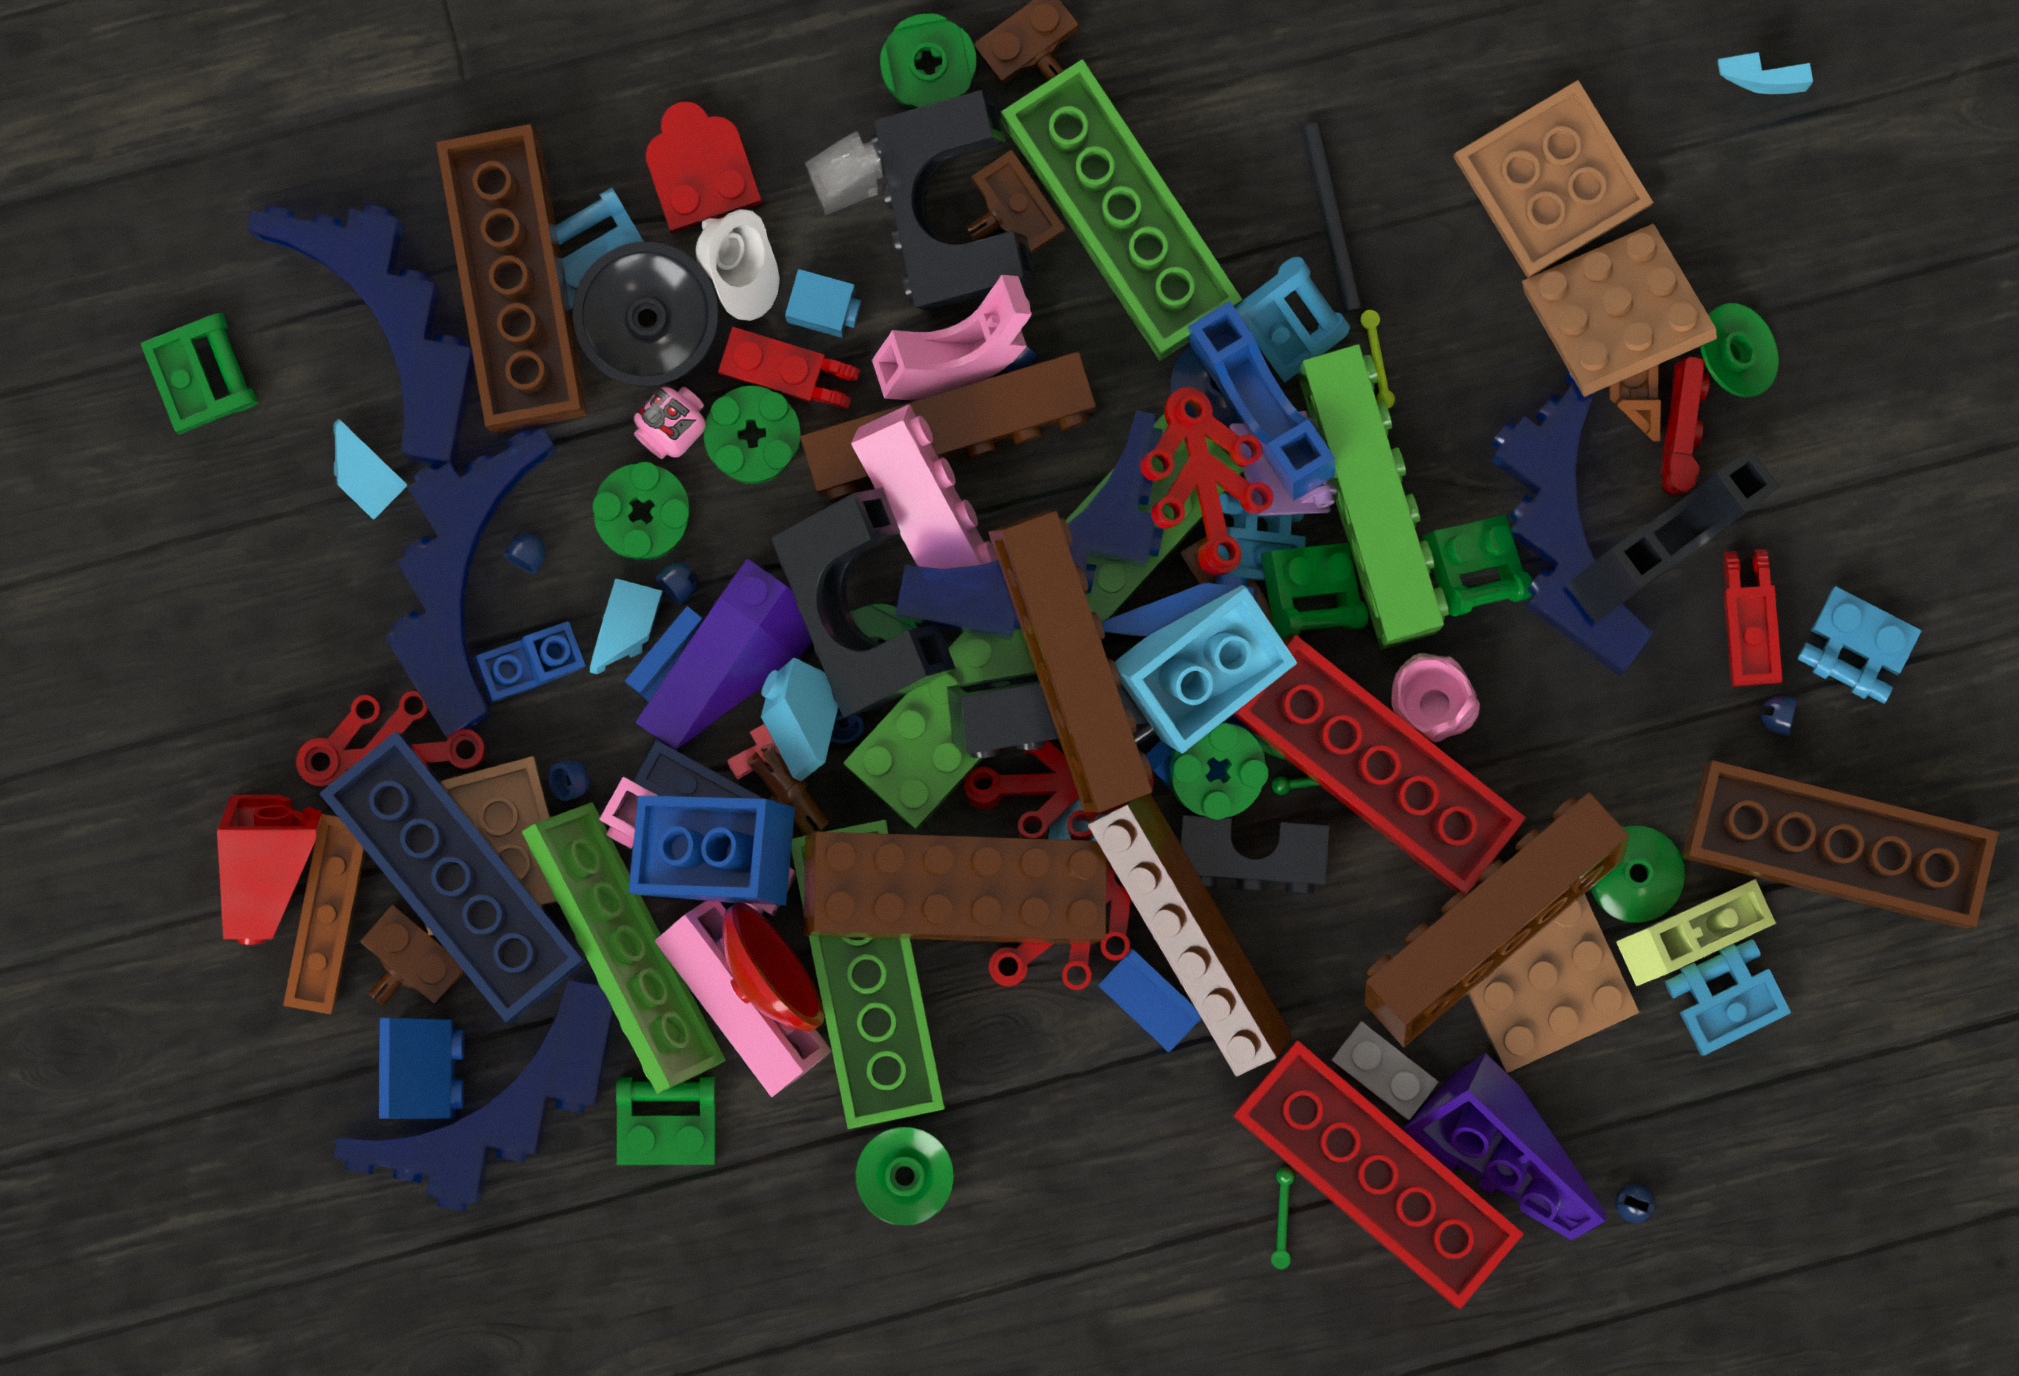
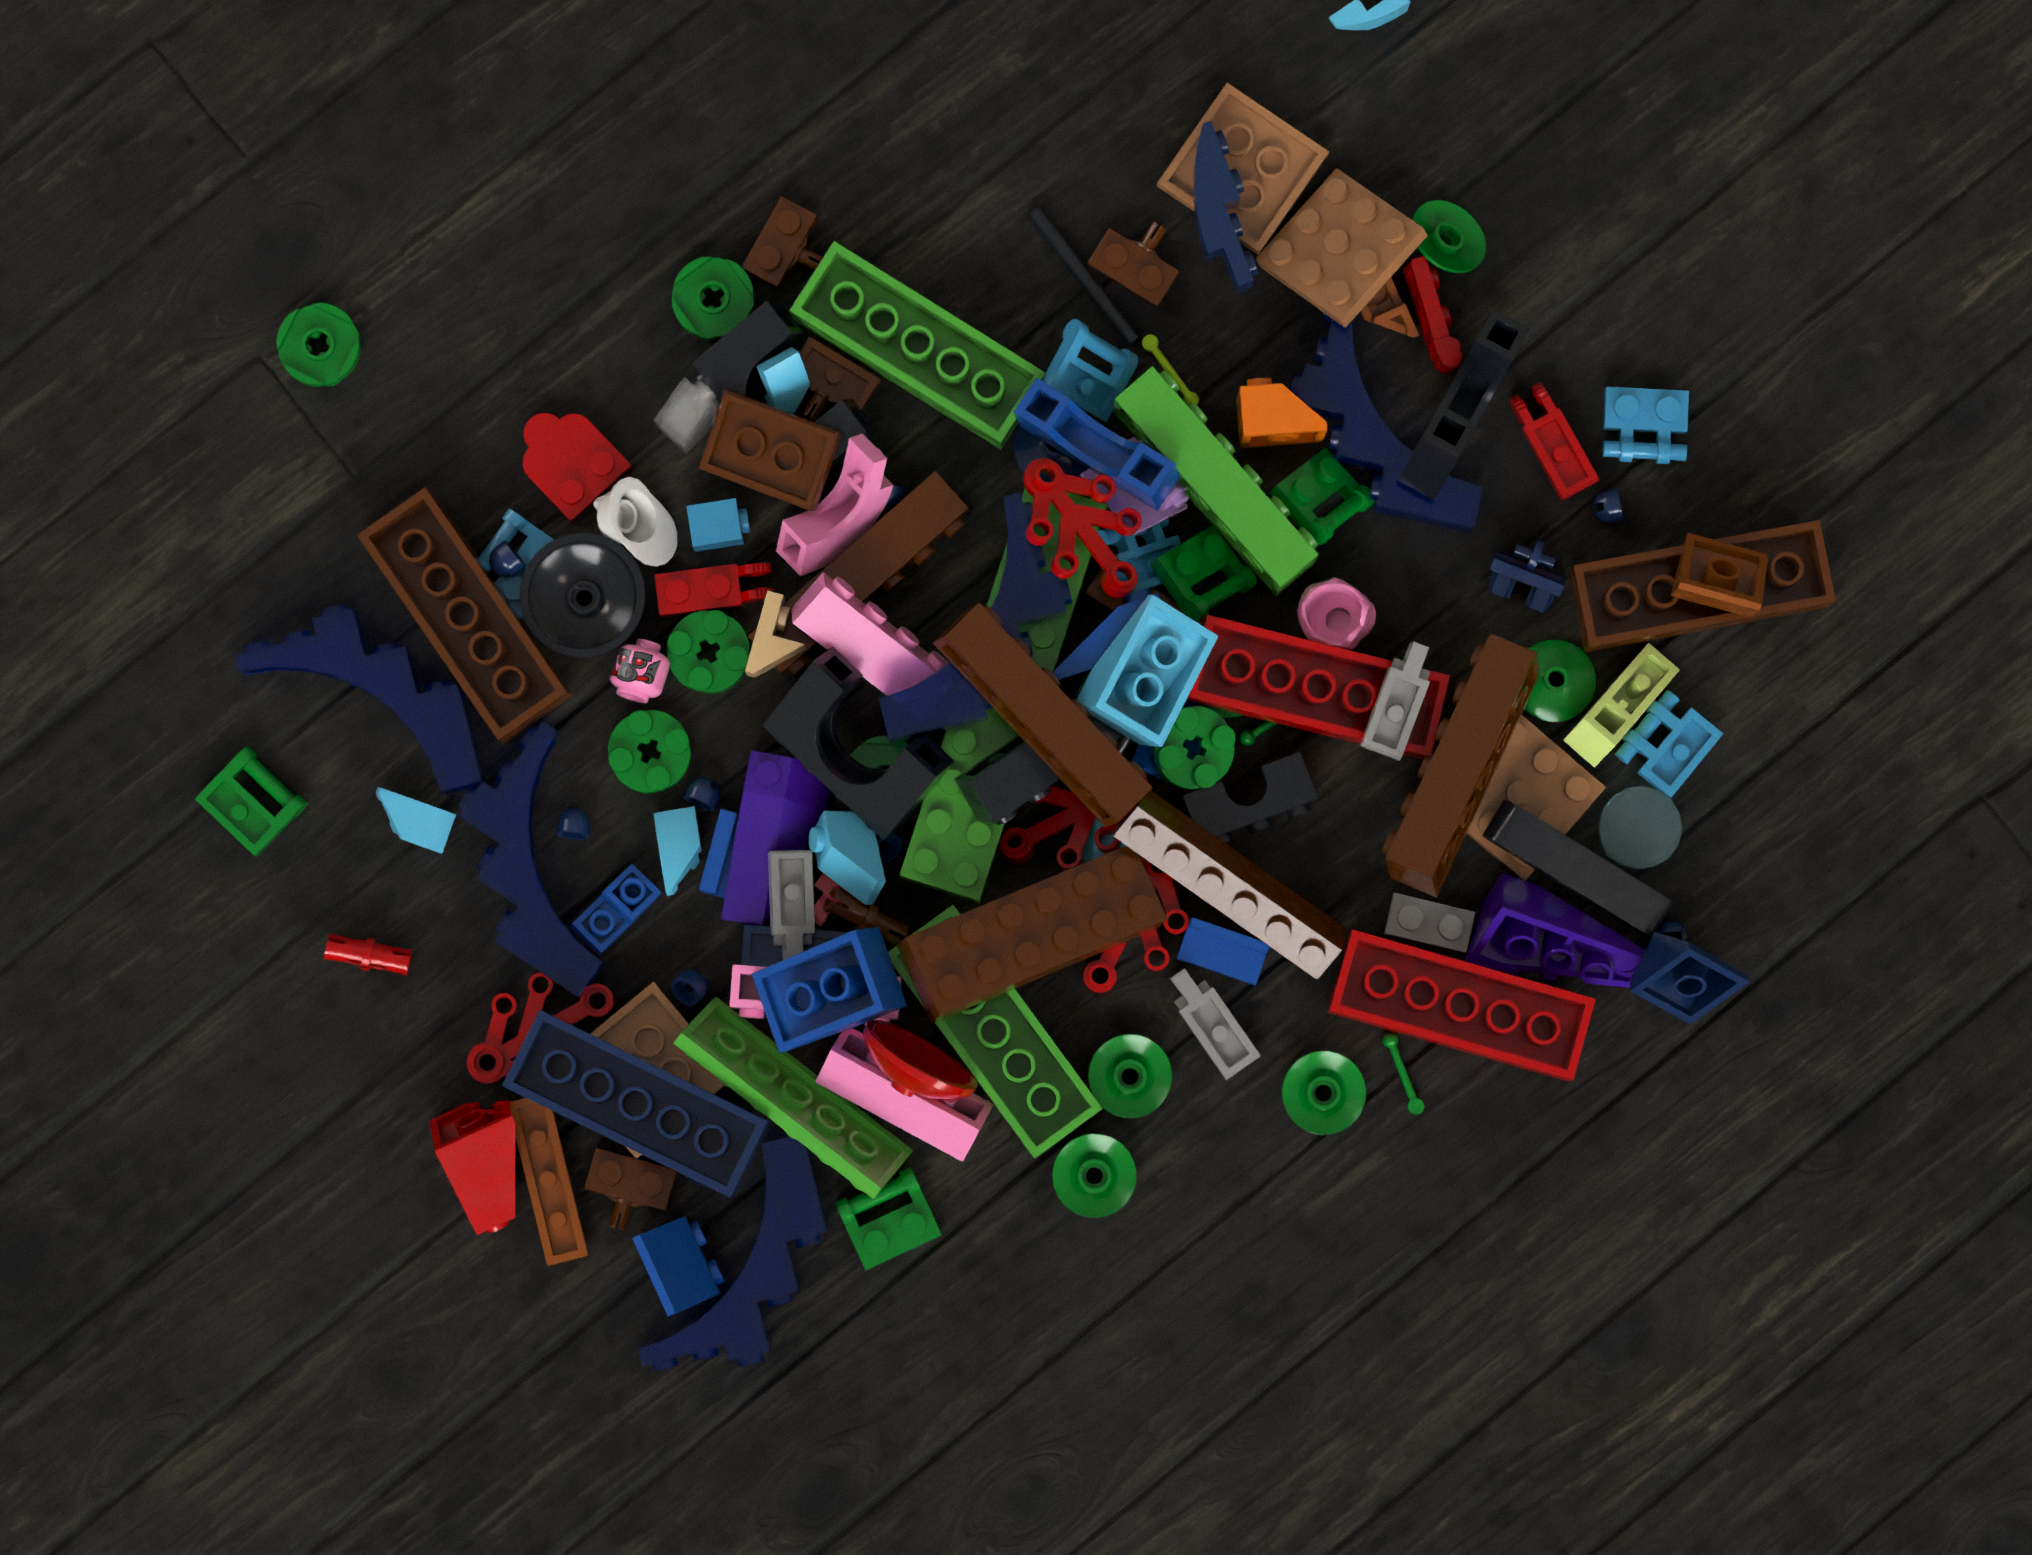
camera: 25 degrees left, 0 degrees up
none -> red pin [324,933,412,976]
none -> dark blue hinge [489,540,526,577]
none -> reddish brown tile [698,390,842,511]
none -> tan slope [745,590,806,678]
none -> medium azure slope [756,347,810,414]
none -> light grey hinge [768,850,815,960]
none -> reddish brown plate [1087,221,1180,308]
none -> green dish [1088,1034,1172,1118]
none -> light grey hinge [1170,968,1260,1080]
none -> dark blue slope [1193,121,1258,294]
none -> orange slope [1236,378,1327,449]
none -> green dish [1282,1051,1366,1135]
none -> light grey hinge [1359,641,1430,761]
none -> black beam [1482,799,1675,939]
none -> dark blue hips [1489,538,1565,613]
none -> clear light blue tile [1598,786,1682,869]
none -> dark blue slope [1629,932,1750,1025]
none -> dark orange slope [1670,533,1768,618]

